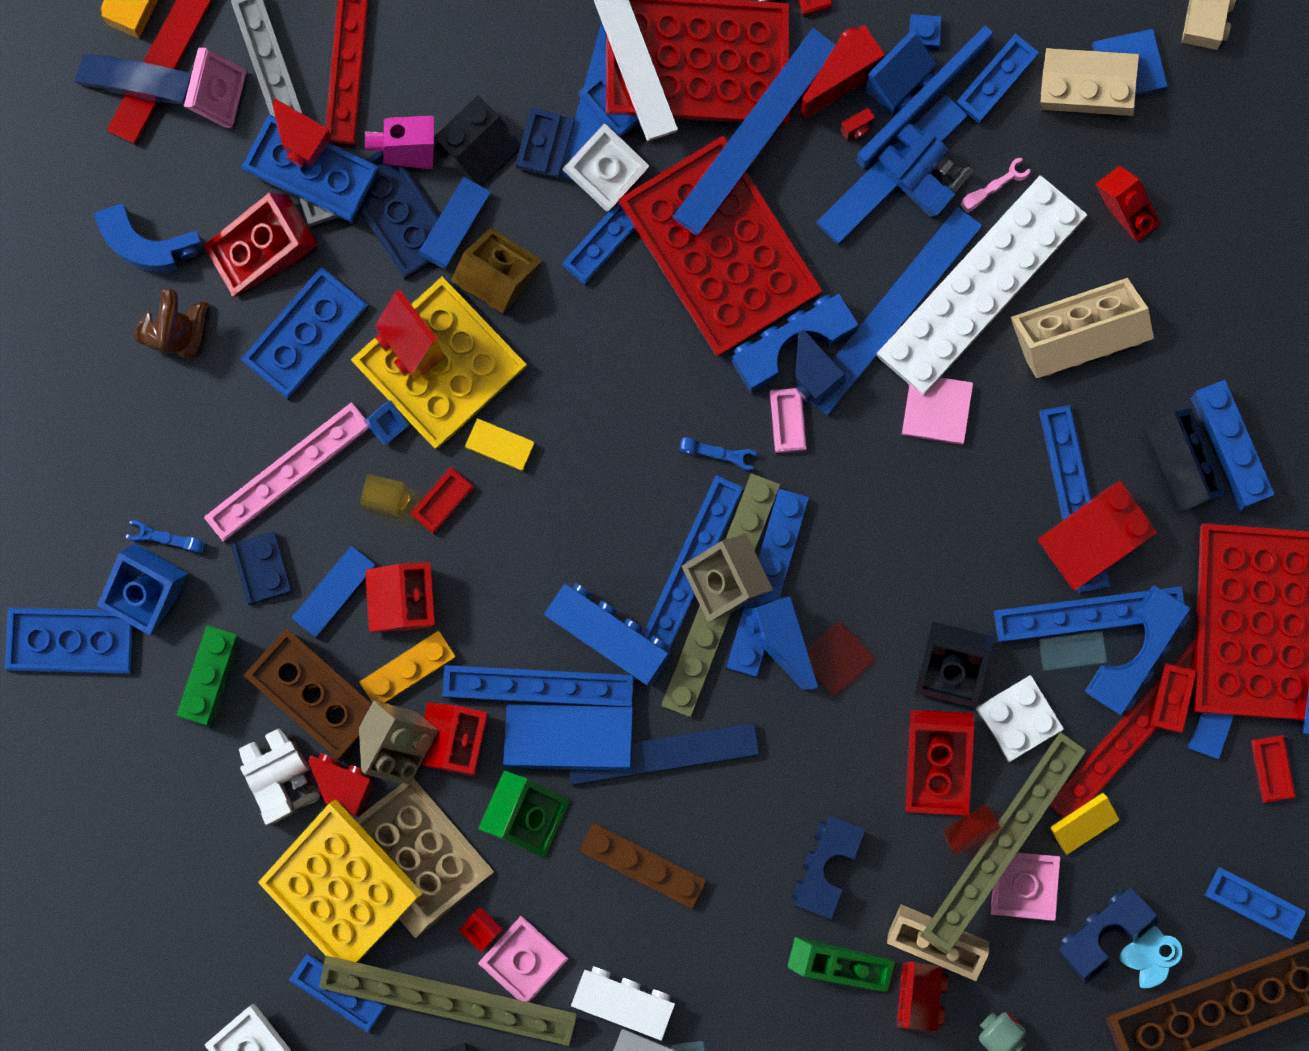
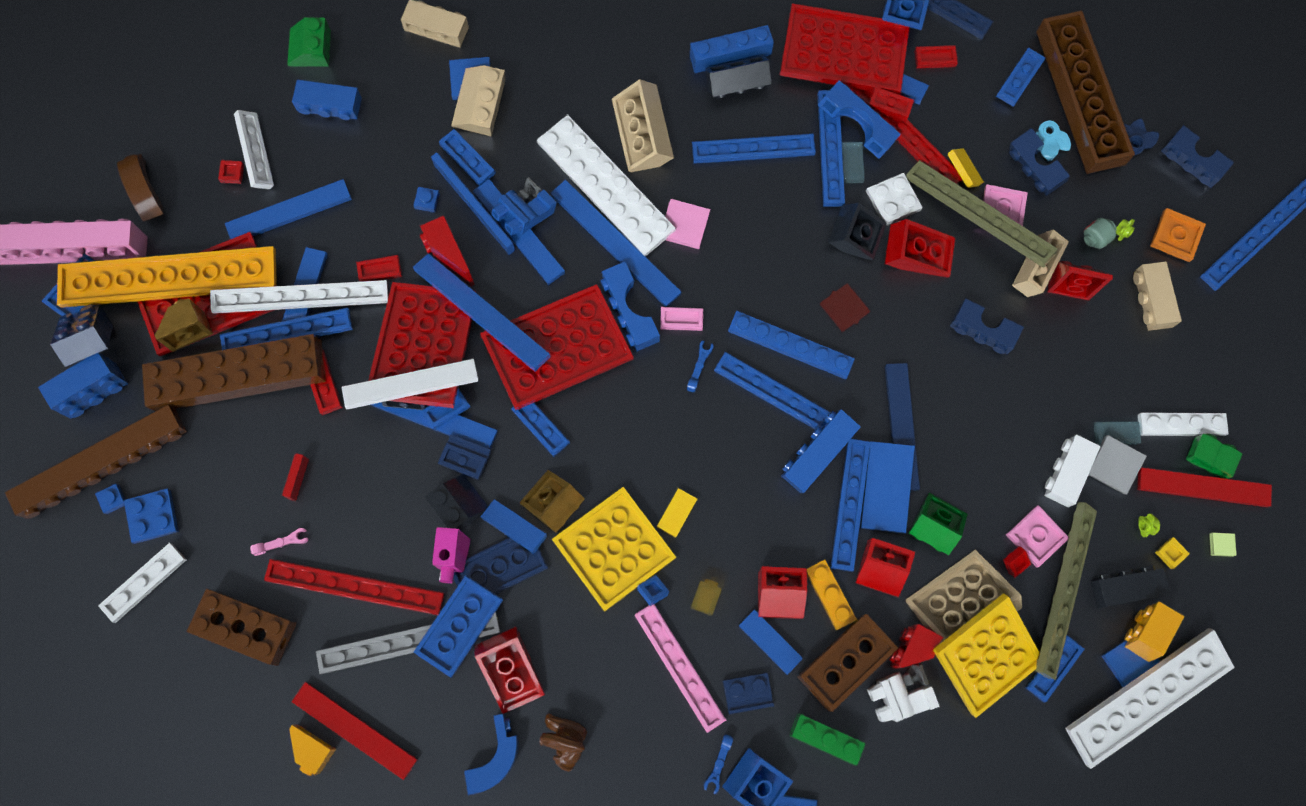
camera: 90 degrees left, 5 degrees down
dark blue slope [74,53,192,104] -> none
bright pink tile [184,48,247,128] -> none
blue tile [240,267,369,401] -> none
red slope [272,98,331,168] -> none
dark tan slope [359,701,439,785] -> none
red slope [375,290,444,381] -> none
red tile [410,467,475,535] -> none
white plate [562,124,649,212] -> none
reddish brown plate [579,823,707,909] -> none
olive plate [661,473,780,718] -> none
dark tan slope [682,533,773,623] -> none
blue slope [746,596,818,690] -> none
green slope [788,936,895,992] -> none
dark blue slope [795,329,845,406] -> none
red plate [841,107,875,141] -> none
blue slope [866,30,936,115] -> none
clear red piece [942,804,1001,855] -> none
bright pink piece [961,158,1030,213] -> none
red slope [1037,481,1157,591] -> none
red slope [1096,166,1161,242] -> none

